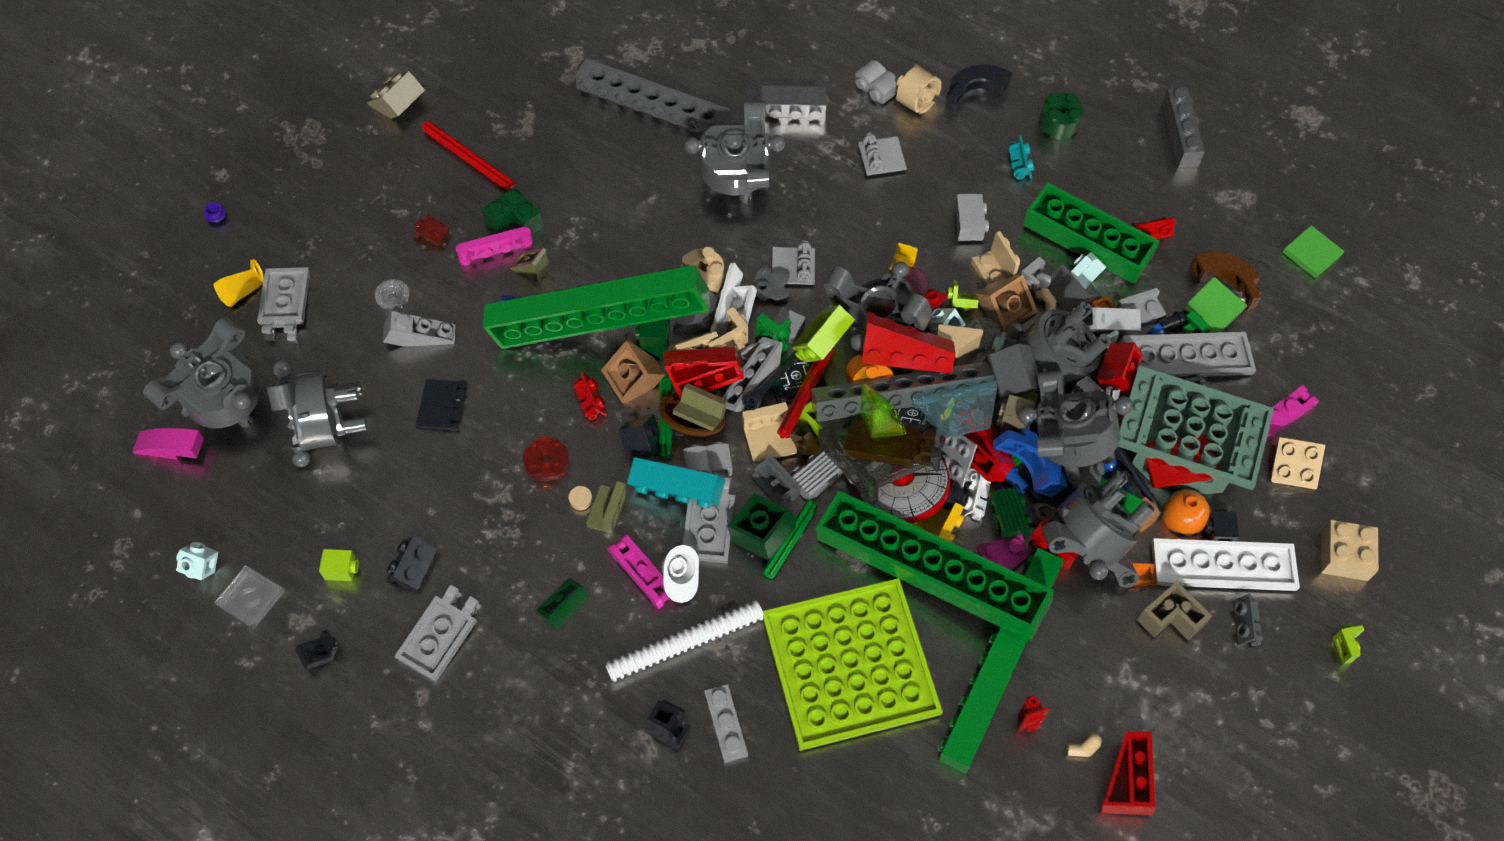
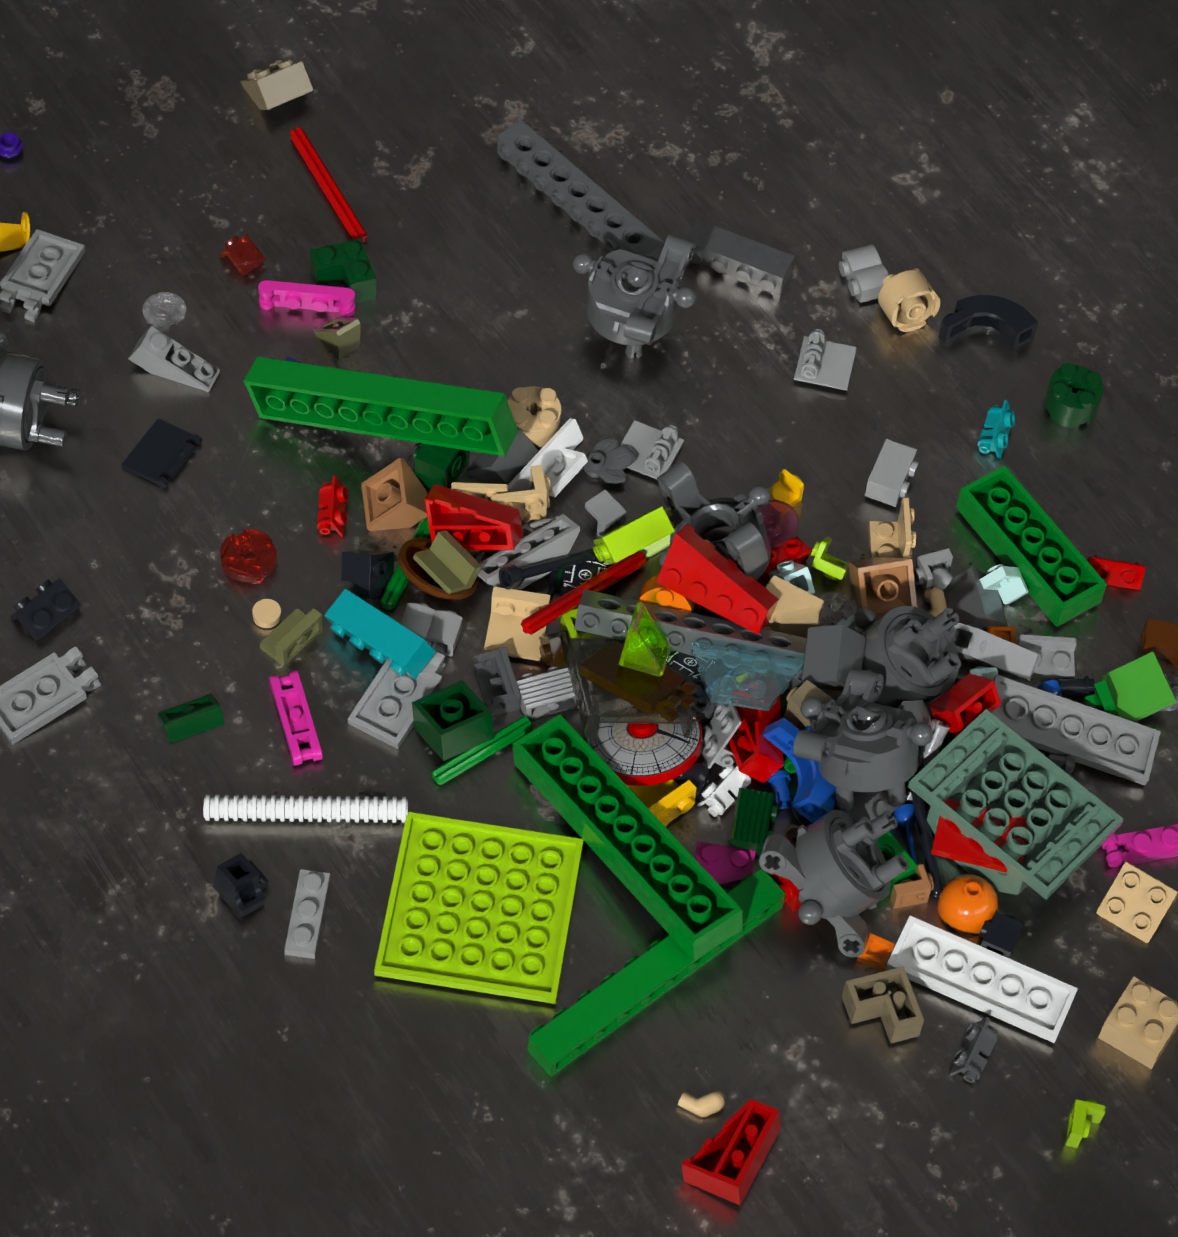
camera: 20 degrees right, 5 degrees down
white piece [662,545,699,603] -> none
green bracket [755,313,791,353] -> none
red hinge [1018,696,1050,732] -> none

